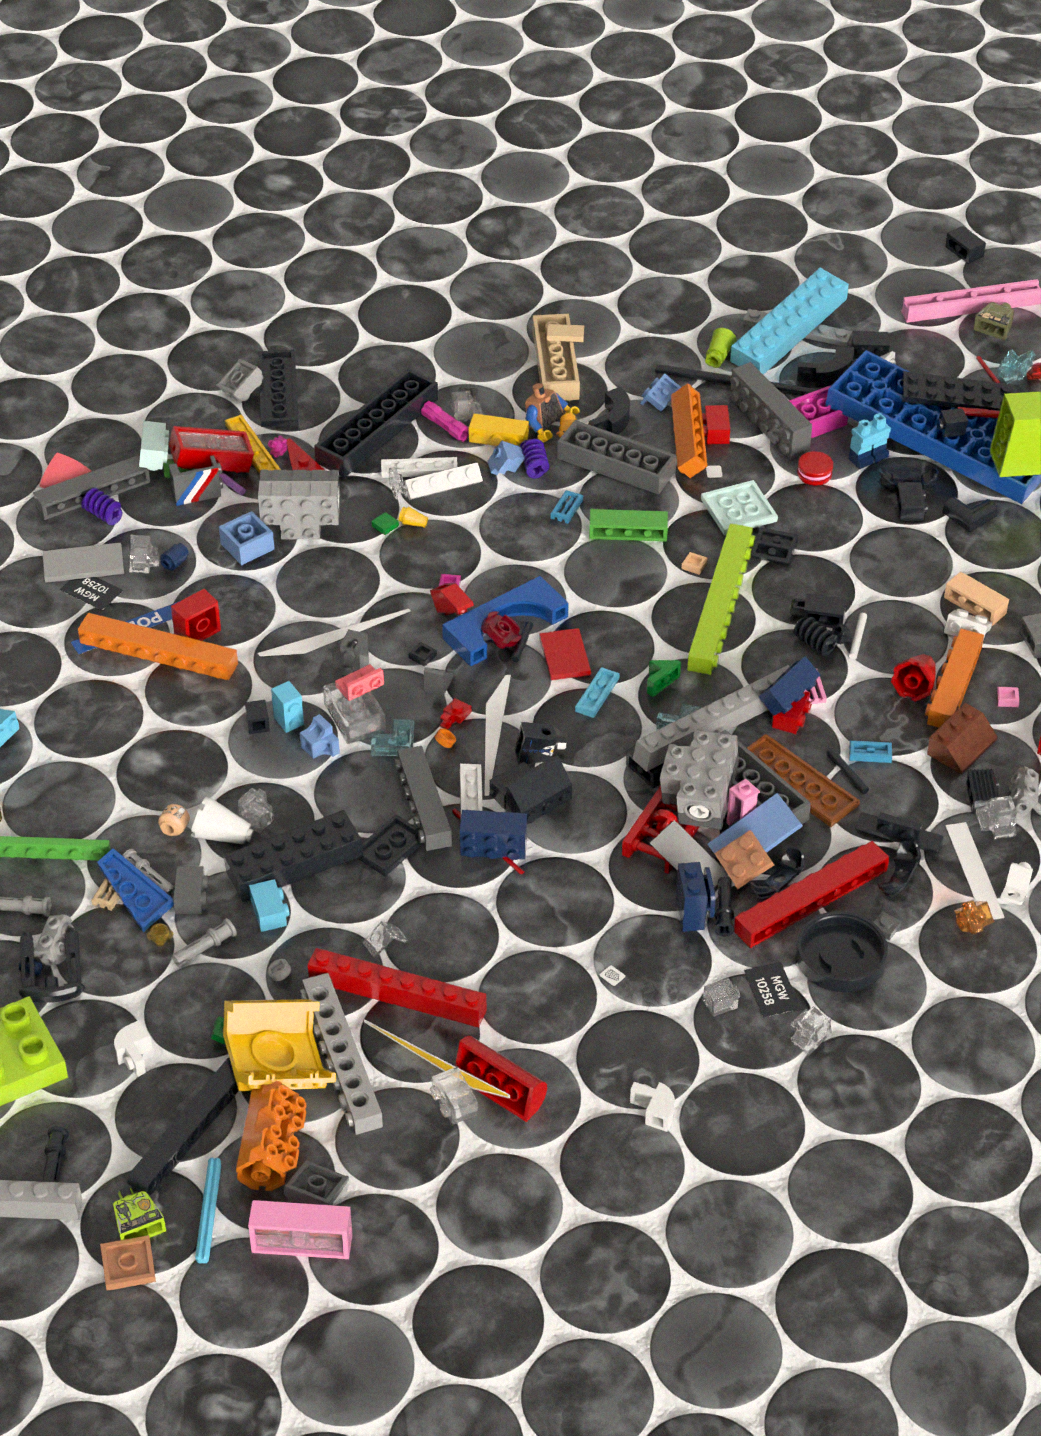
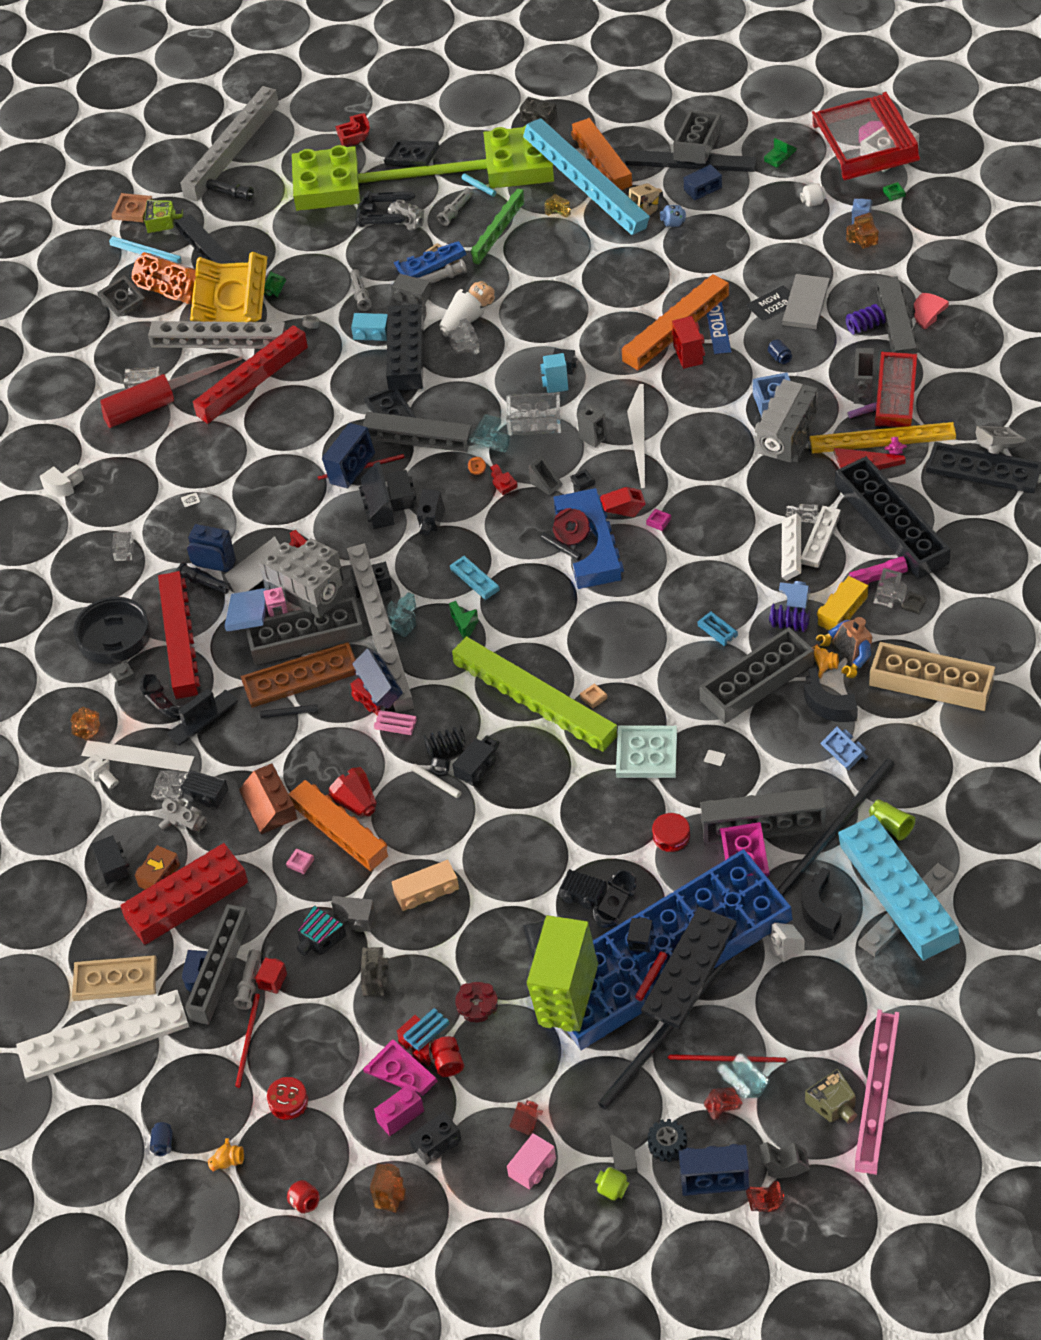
camera: 120 degrees right, 5 degrees up
white brick [114,1020,152,1077] -> none
clear brick [128,535,159,573] -> none
light aqua brick [139,421,169,471] -> none
clear yellow plate [147,923,174,946] -> none
bright pink brick [248,1200,352,1259] -> none
medium blue brick [300,714,340,759] -> none
coral bracket [335,664,384,701] -> none
clear bracket [363,921,408,957] -> none
green tile [371,512,399,535] -> none
yellow cone [398,506,428,528] -> none
white plate [460,764,482,819] -> none
white sticker [485,675,511,796] -> none
red tile [539,628,591,680] -> none
tan tile [547,324,584,342] -> none
bright green brick [589,509,668,542] -> none
orange brick [671,383,707,478] -> none
red brick [702,405,730,444] -> none
nougat plate [714,830,774,889] -> none
black sticker [744,962,801,1017] -> none
black slope [751,527,798,565] -> none
black piece [751,847,805,899] -> none
clear brick [790,1006,832,1056] -> none
medium azure hips [848,413,891,469] -> none
dark azure tile [849,741,892,763] -> none
black brick [851,331,890,359] -> none
white bracket [944,609,992,640] -> none
black brick [945,226,986,264] -> none

